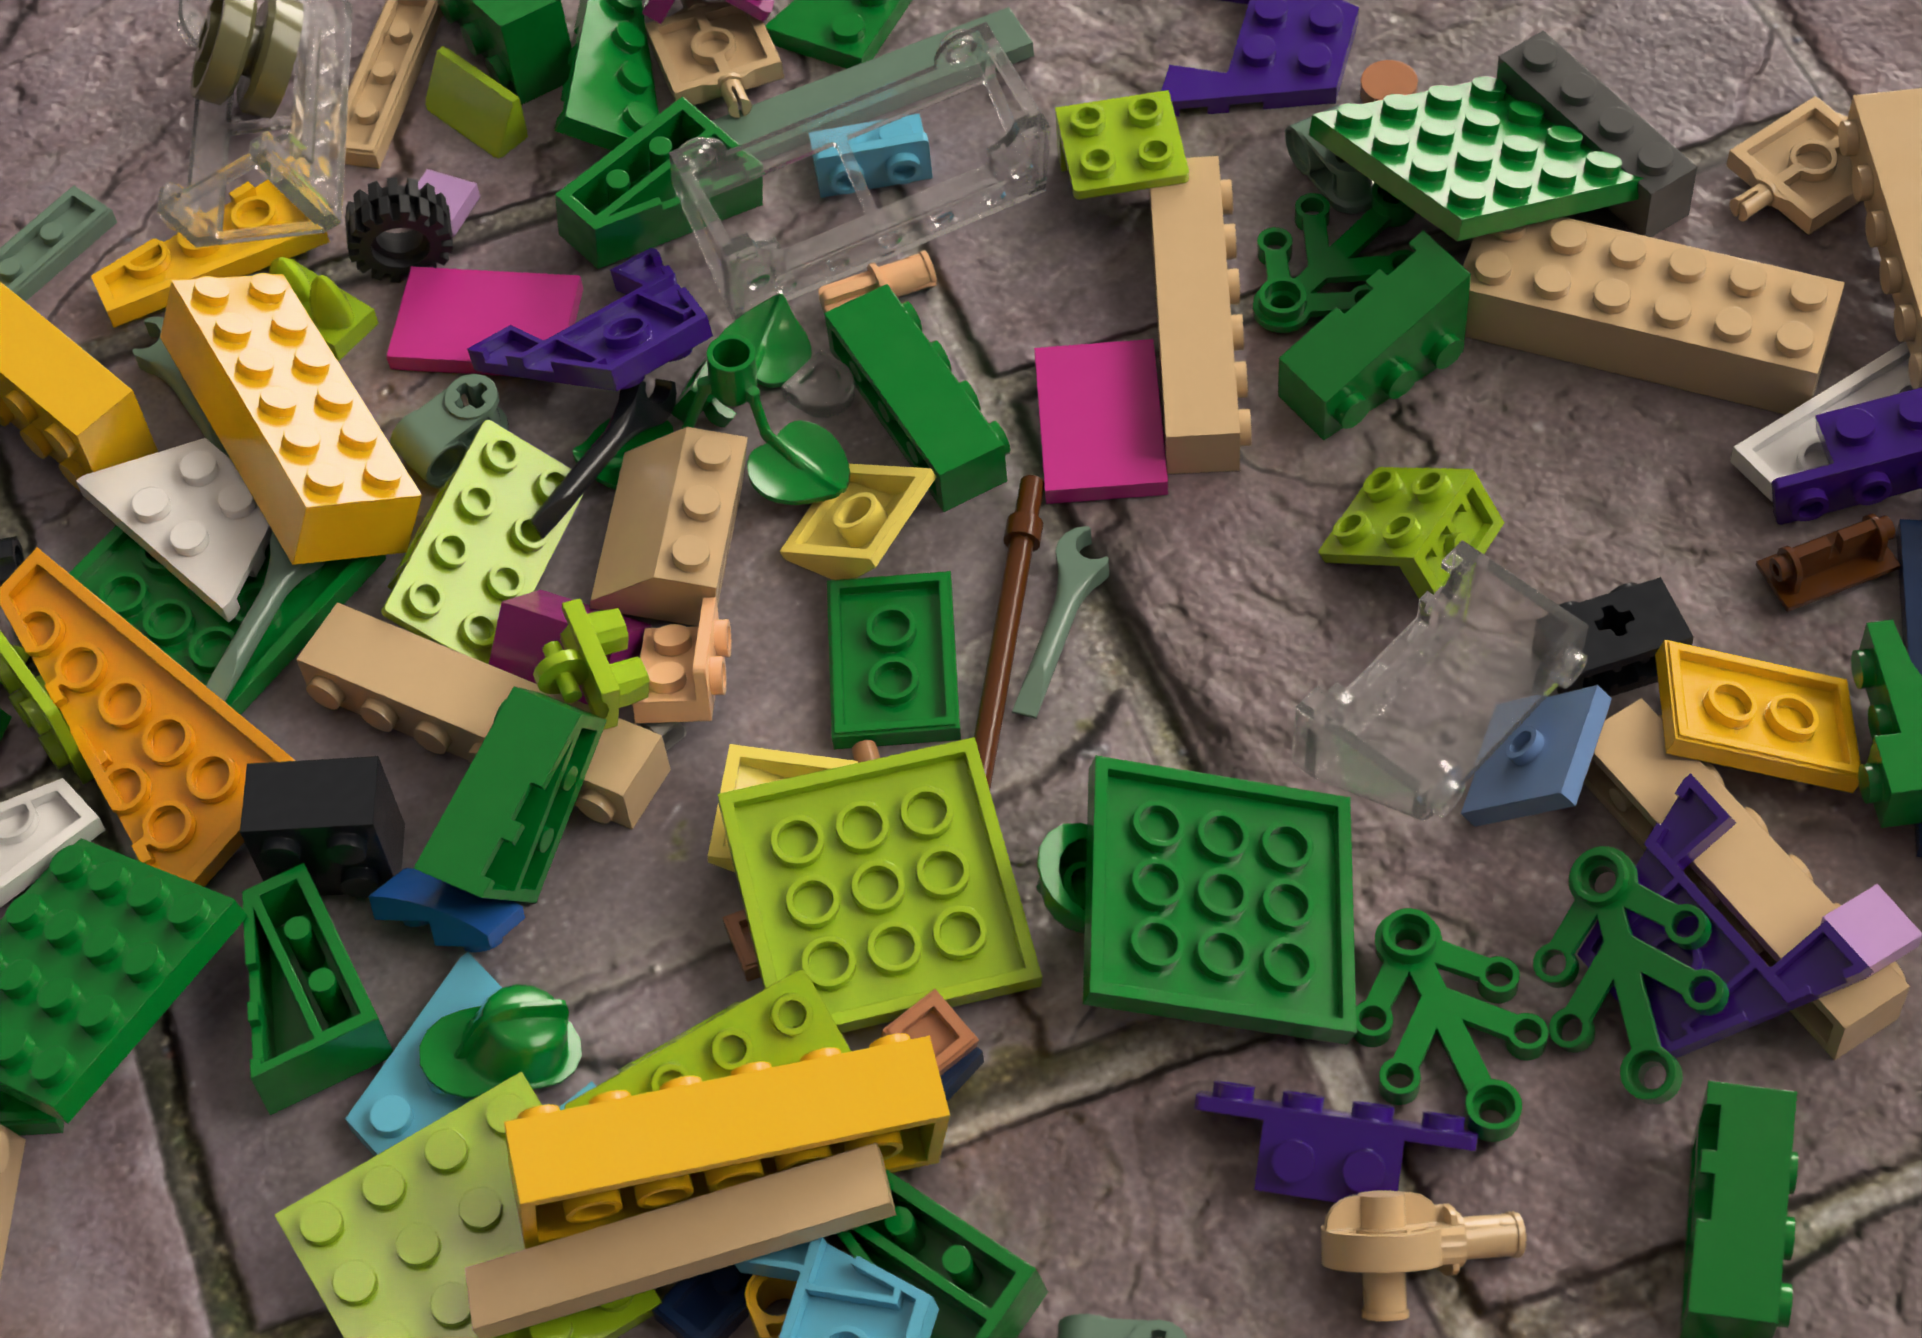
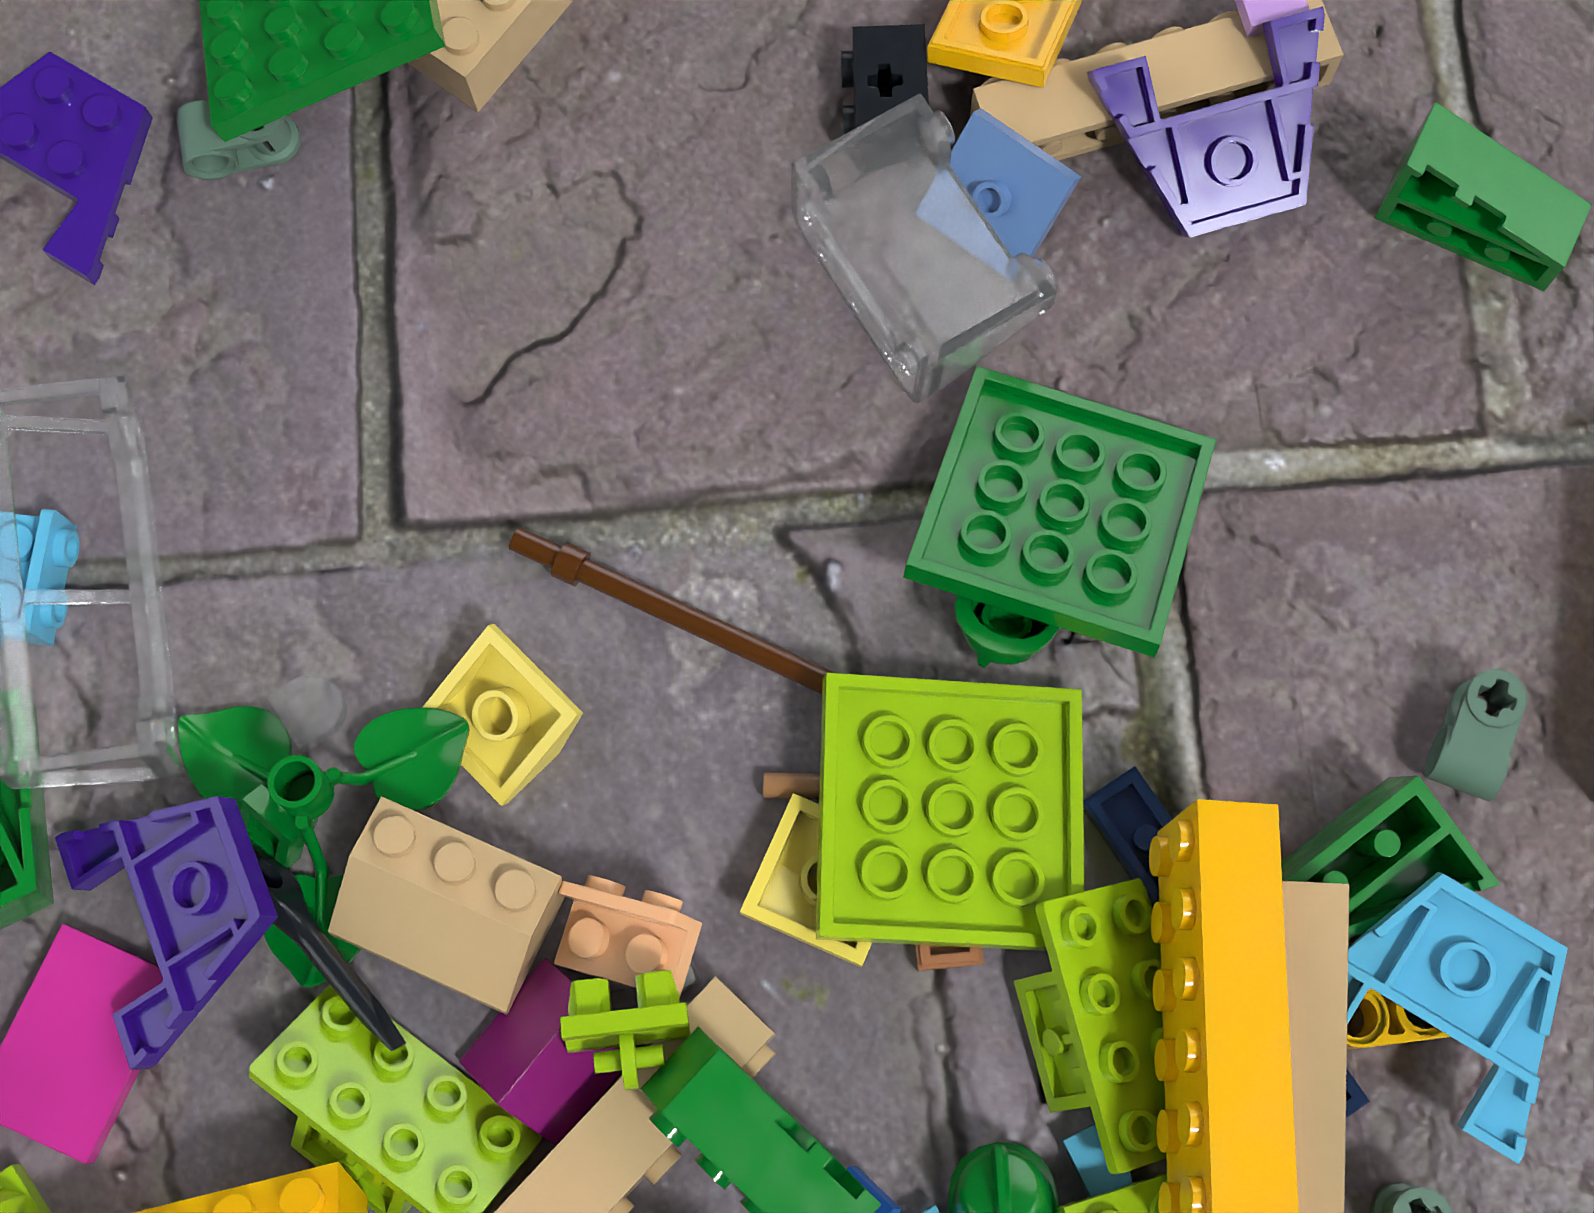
camera: 75 degrees left, 20 degrees up
sand green piece [390,374,509,488] -> none
light nougat axle [818,250,937,313] -> none
green brick [824,284,1011,512] -> none
green tile [827,571,961,750] -> none
nougat tile [881,989,979,1076] -> none
sand green piece [1012,526,1109,719] -> none
dark pink tile [1034,339,1168,504] -> none
lime bracket [1055,90,1189,199] -> none
tan brick [1149,156,1252,474] -> none
dark purple bracket [1194,1081,1478,1203] -> none
green plant [1253,183,1417,333] -> none
green wedge [1278,230,1471,440] -> none
lime bracket [1318,467,1505,612] -> none
tan pin [1321,1191,1526,1321] -> none
green plant [1354,908,1549,1142] -> none
nougat tile [1360,60,1418,104] -> none
green plant [1533,846,1729,1105] -> none

